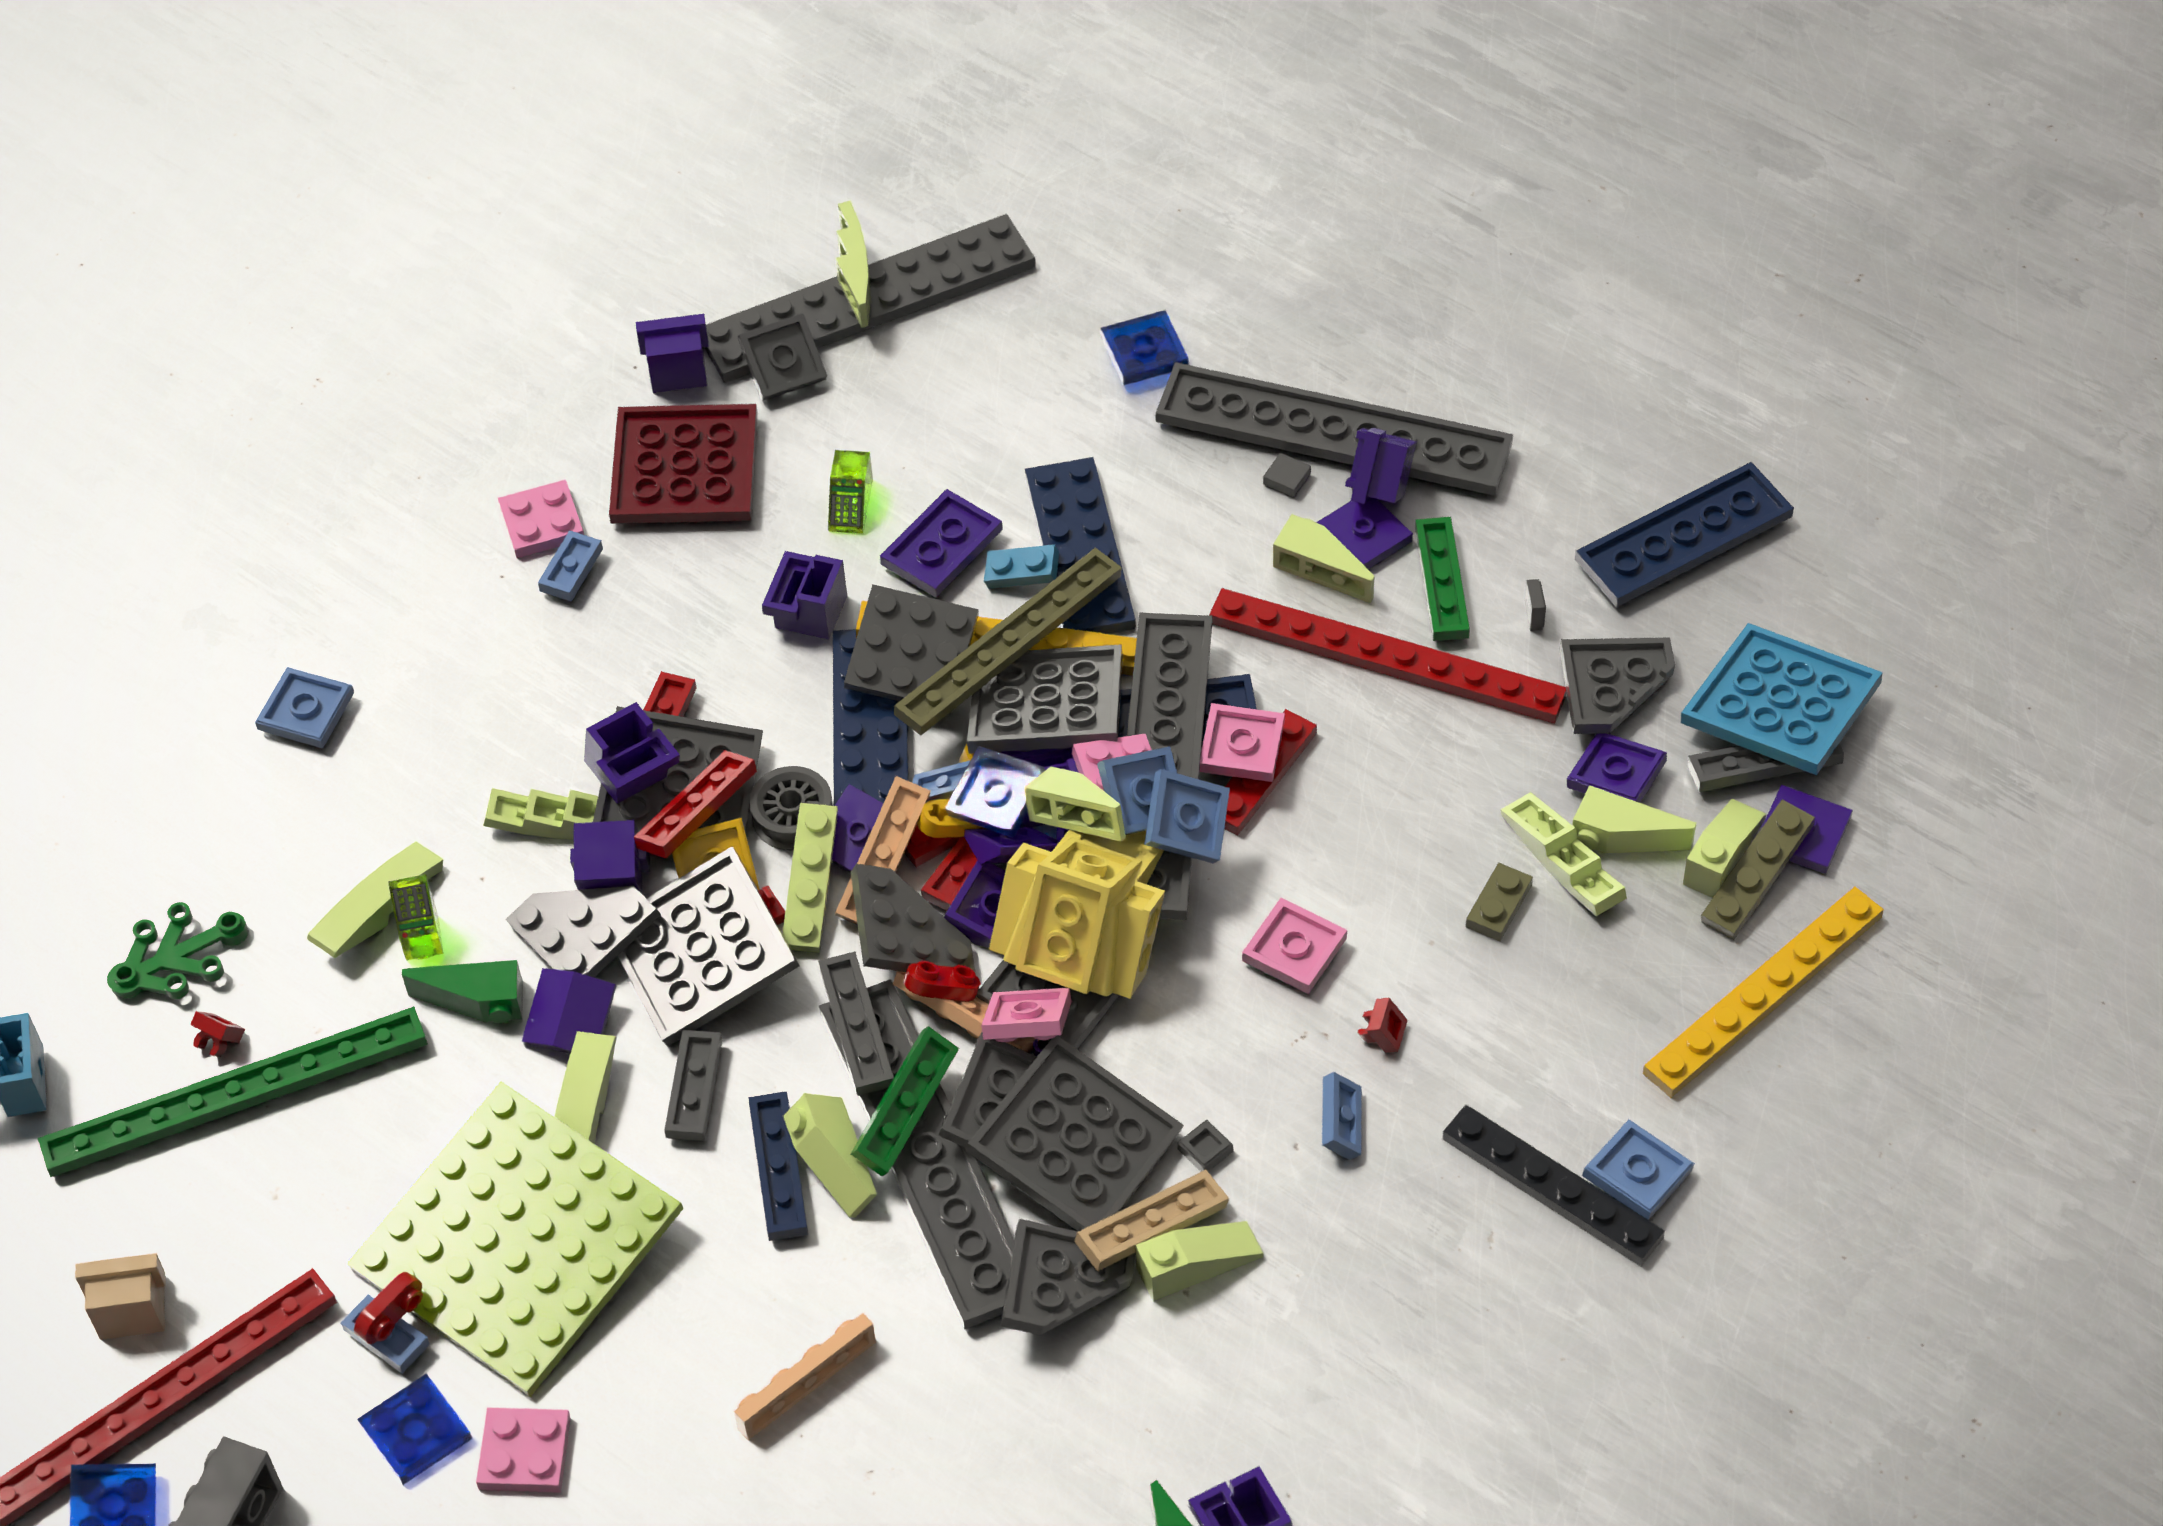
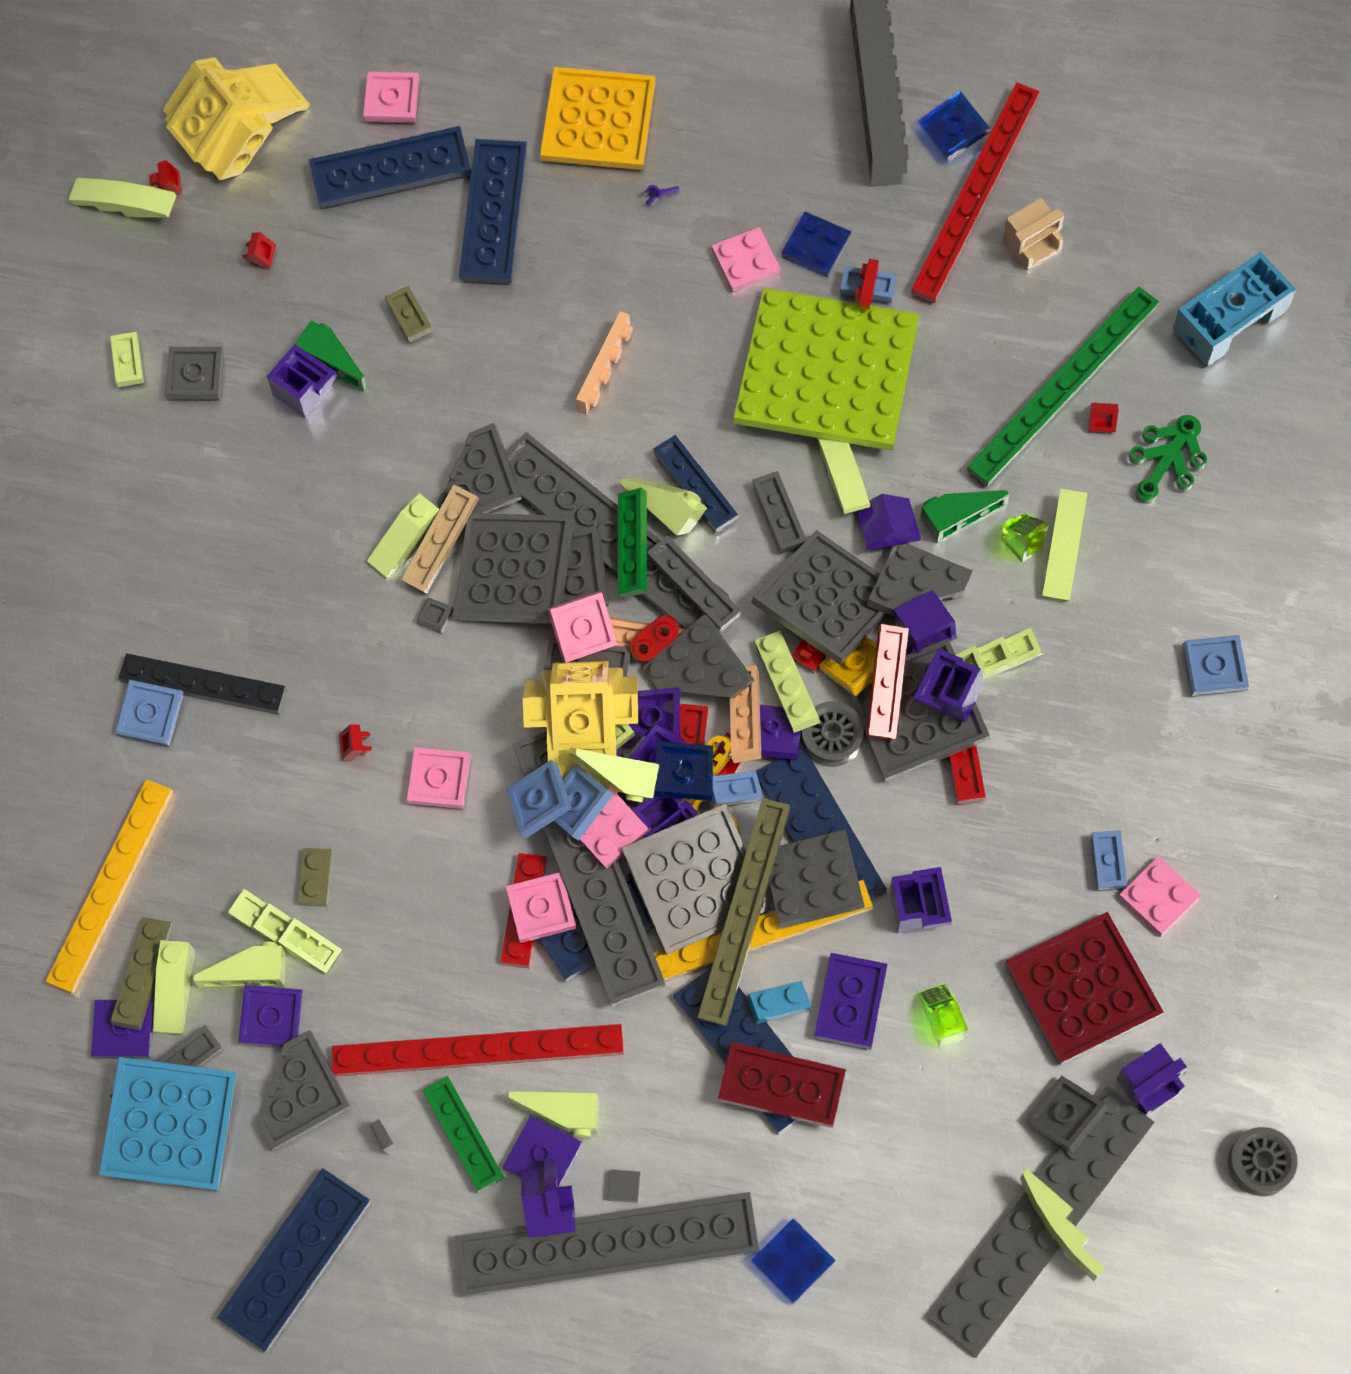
camera: 155 degrees right, 15 degrees up
medium blue plate [1322,1072,1362,1160] -> none
none -> dark red plate [718,1042,846,1128]
none -> dark grey wheel [1228,1127,1298,1197]

